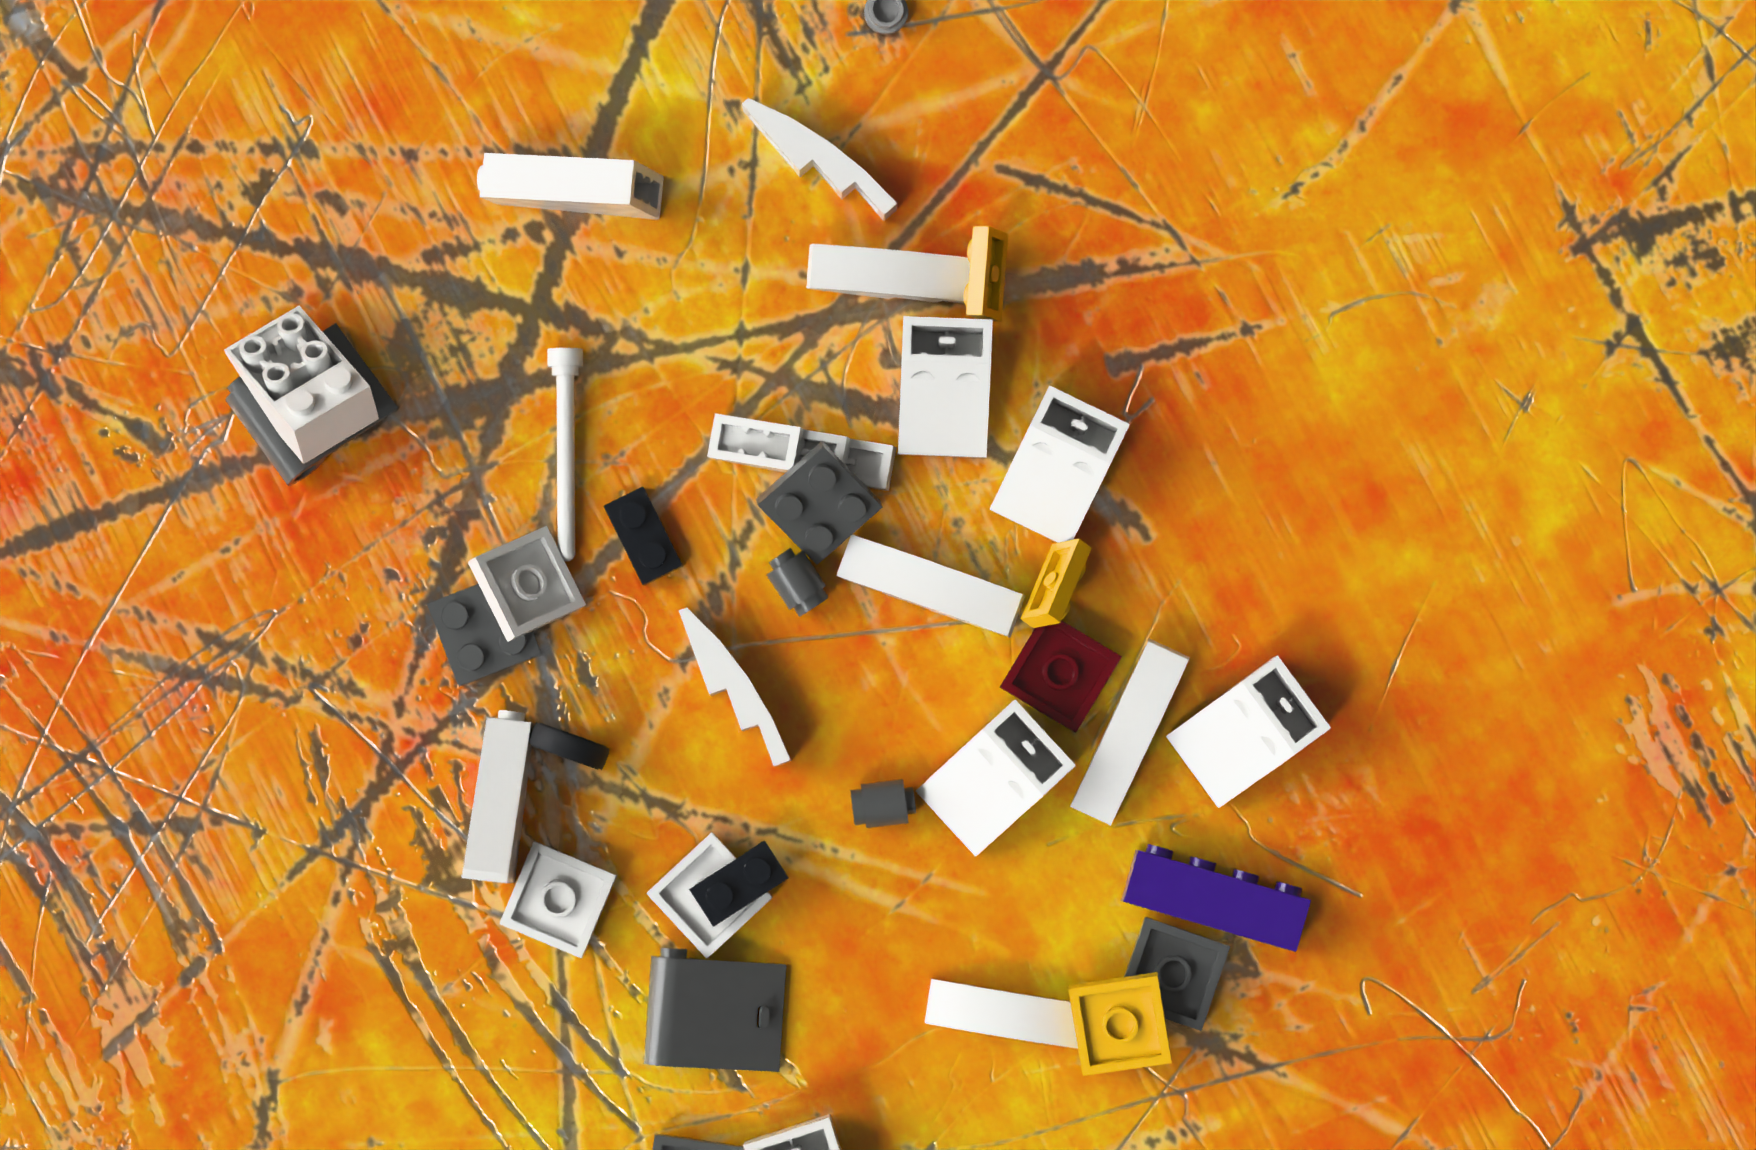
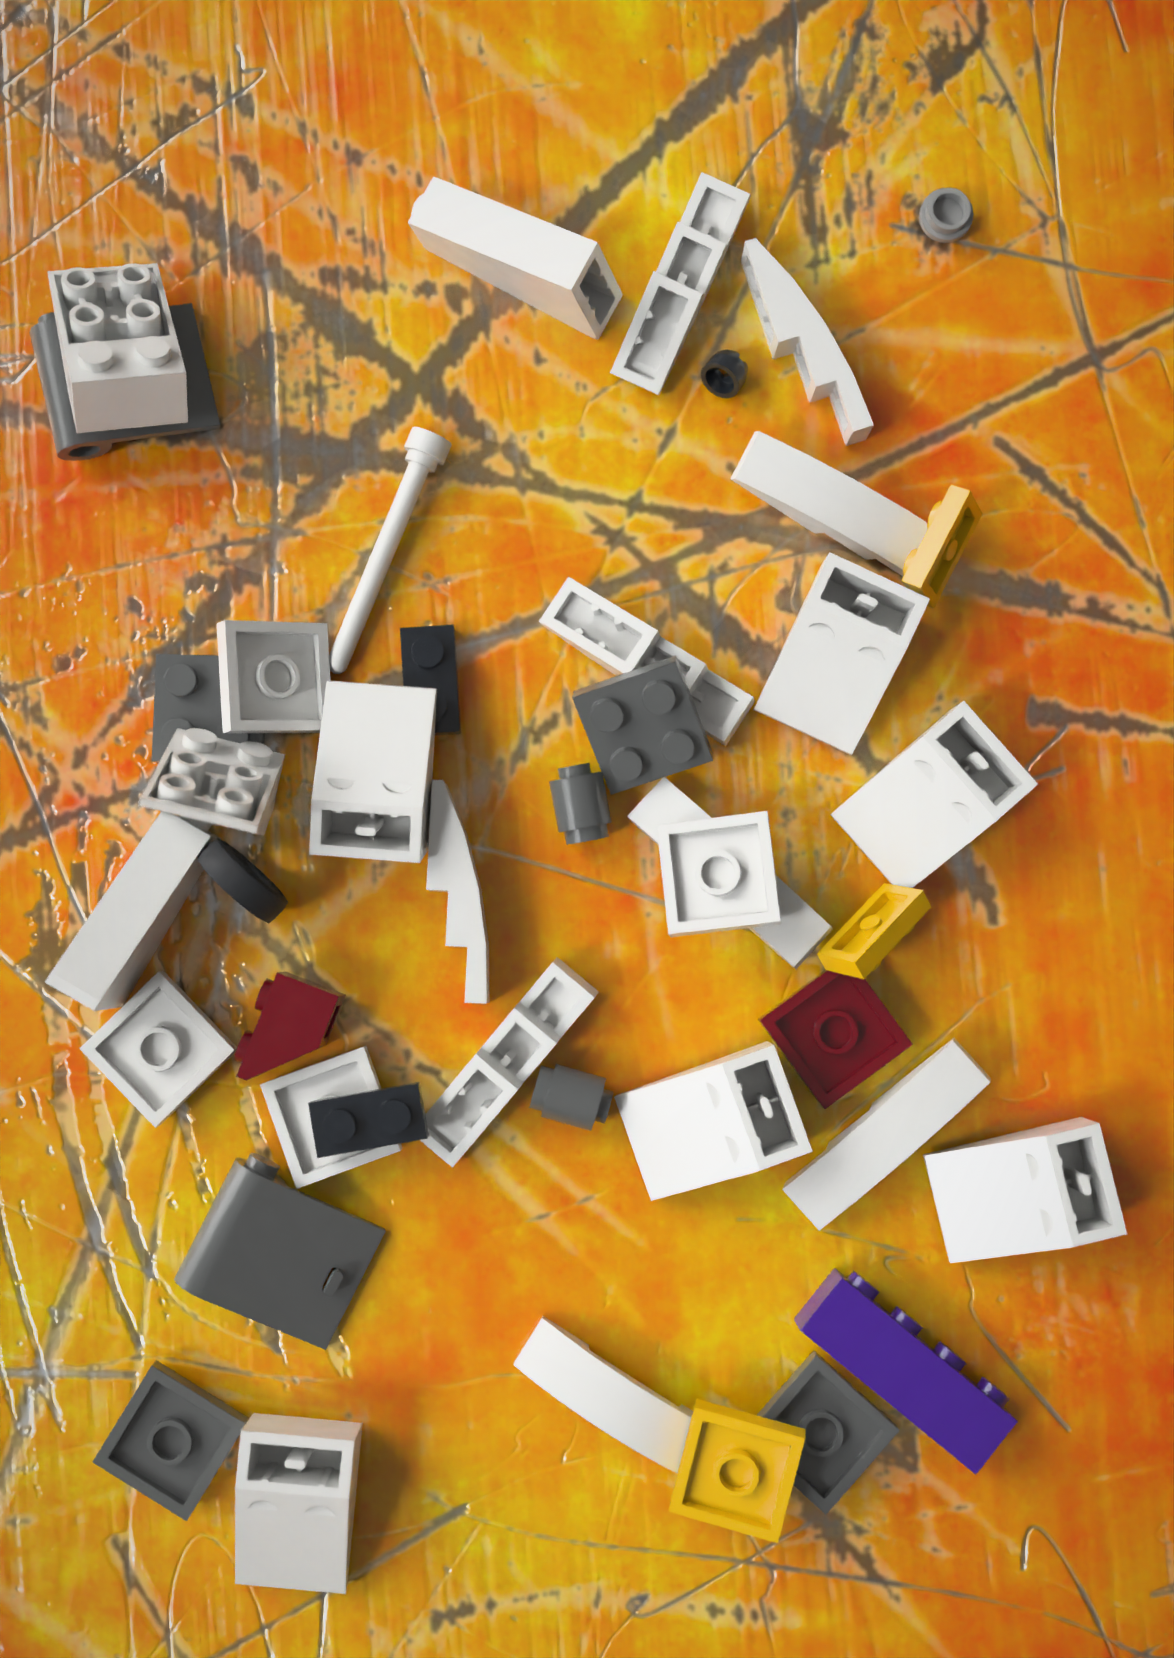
camera: 20 degrees right, 0 degrees up
none -> white slope [139,728,285,835]
none -> dark red slope [234,971,346,1081]
none -> white slope [309,681,437,863]
none -> white slope [420,957,598,1167]
none -> white slope [610,172,751,395]
none -> white plate [657,811,781,937]
none -> black hinge [701,349,748,398]

